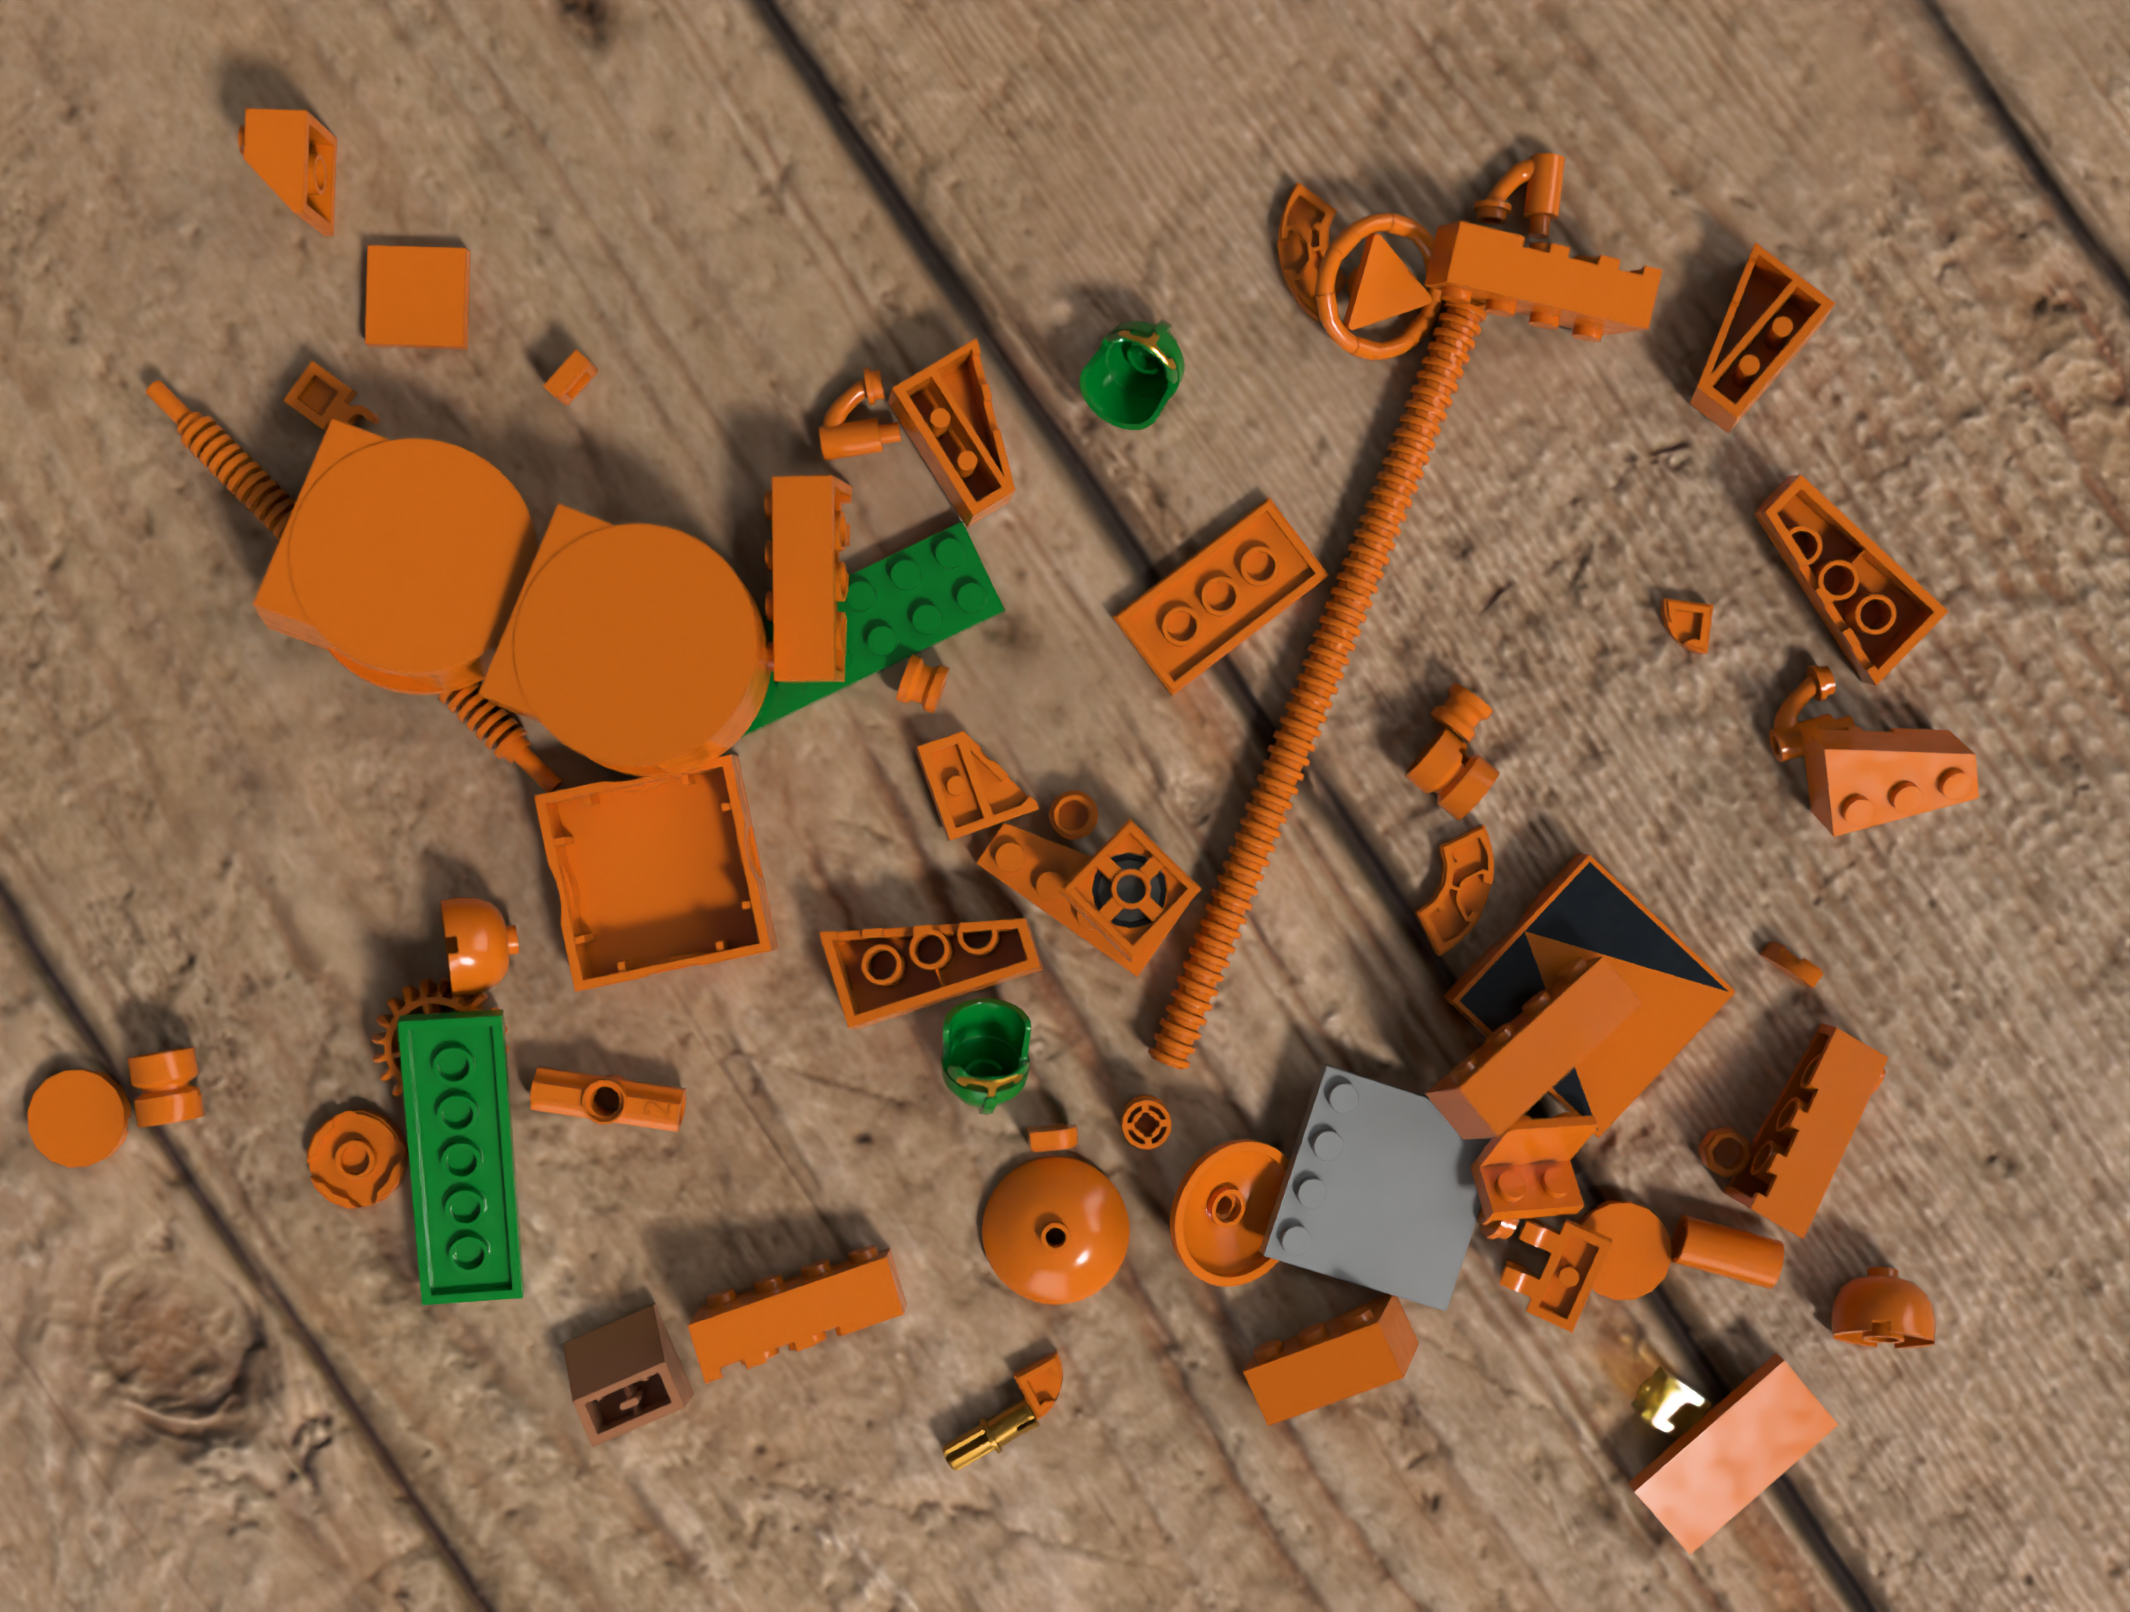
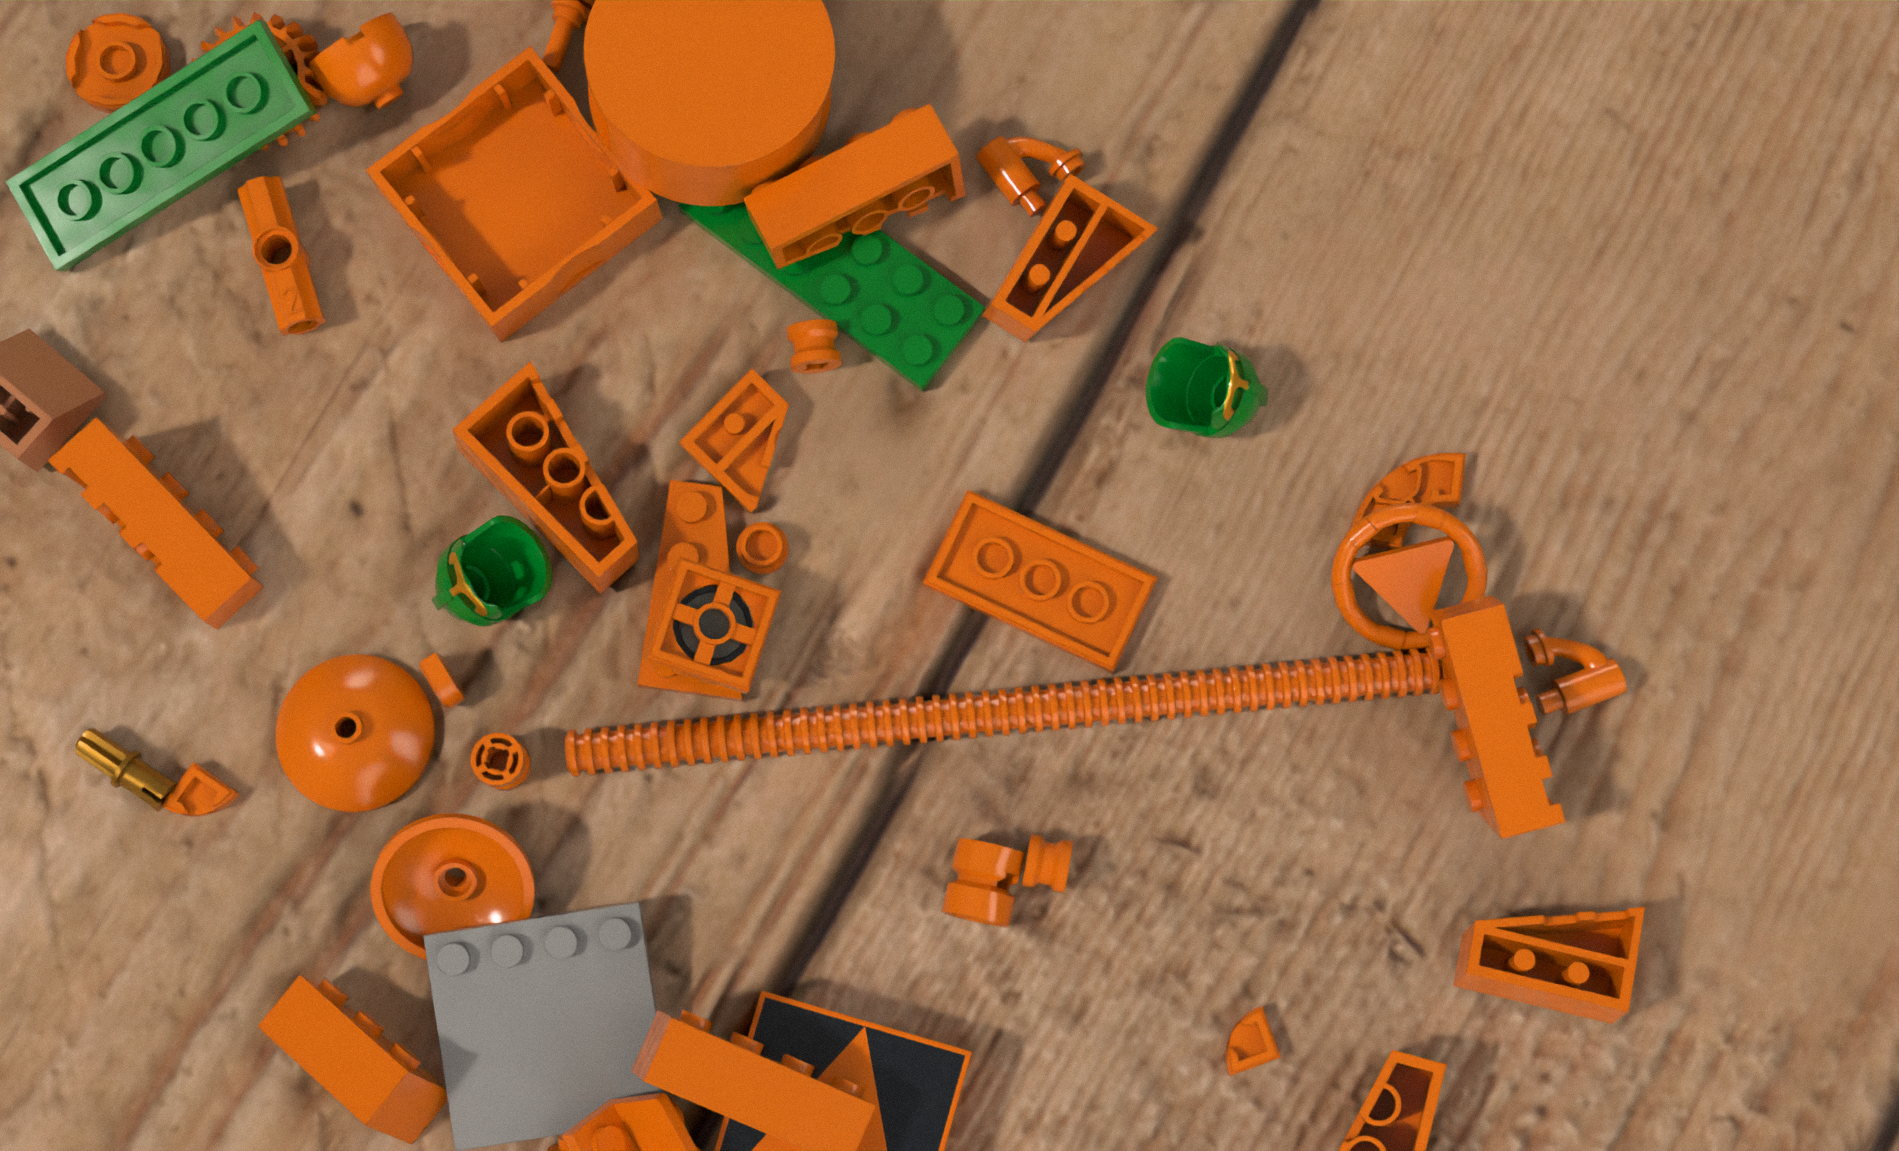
camera: 70 degrees right, 10 degrees down
orange tile [1415,824,1494,956] -> none

